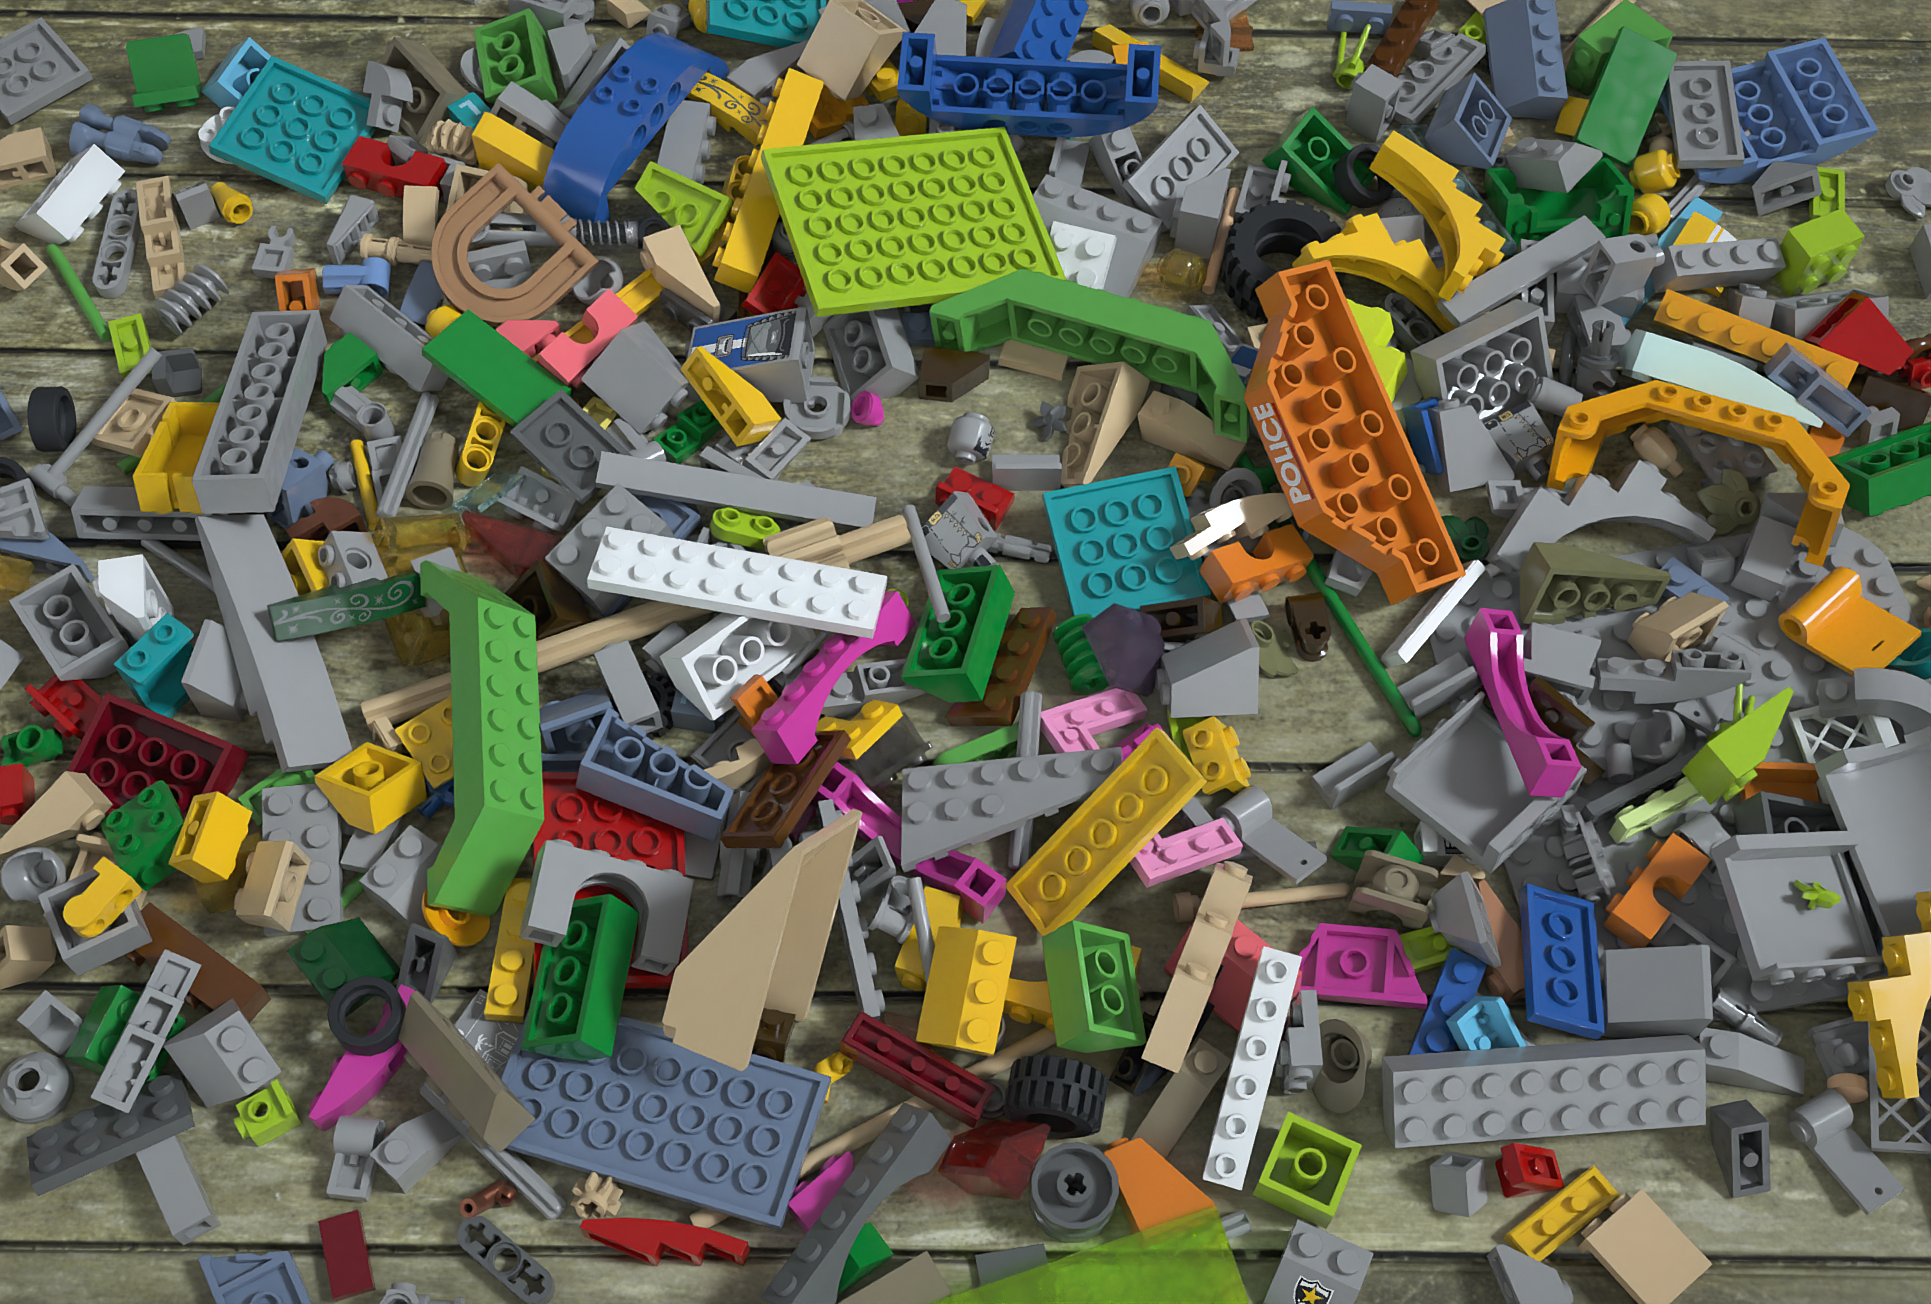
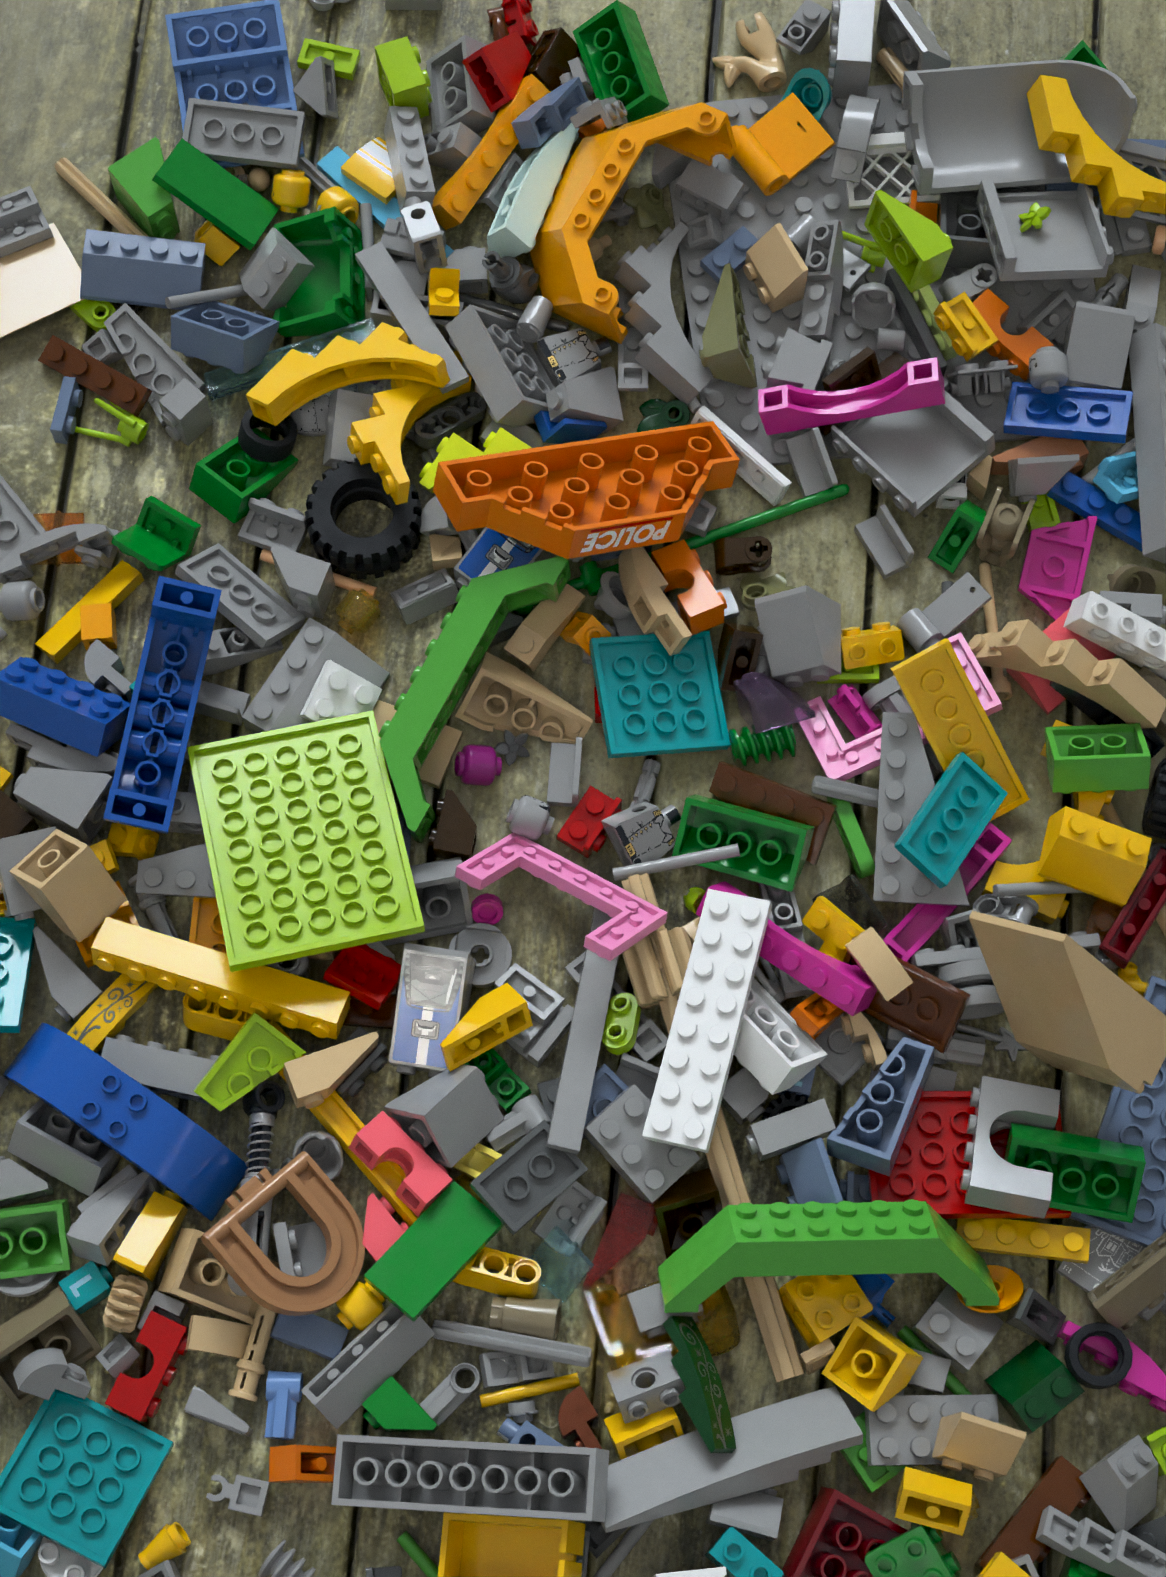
camera: 85 degrees left, 10 degrees up
none -> green bracket [111,496,202,571]
none -> light grey bar [165,284,248,309]
none -> yellow slope [427,268,460,317]
none -> magenta head [454,744,502,786]
none -> bright pink plate [455,833,668,961]
none -> light grey bracket [570,96,628,130]
none -> tan slope [845,926,913,1001]
none -> teal plate [894,752,1008,888]
none -> yellow bracket [933,291,998,362]
none -> light grey head [1029,346,1069,394]

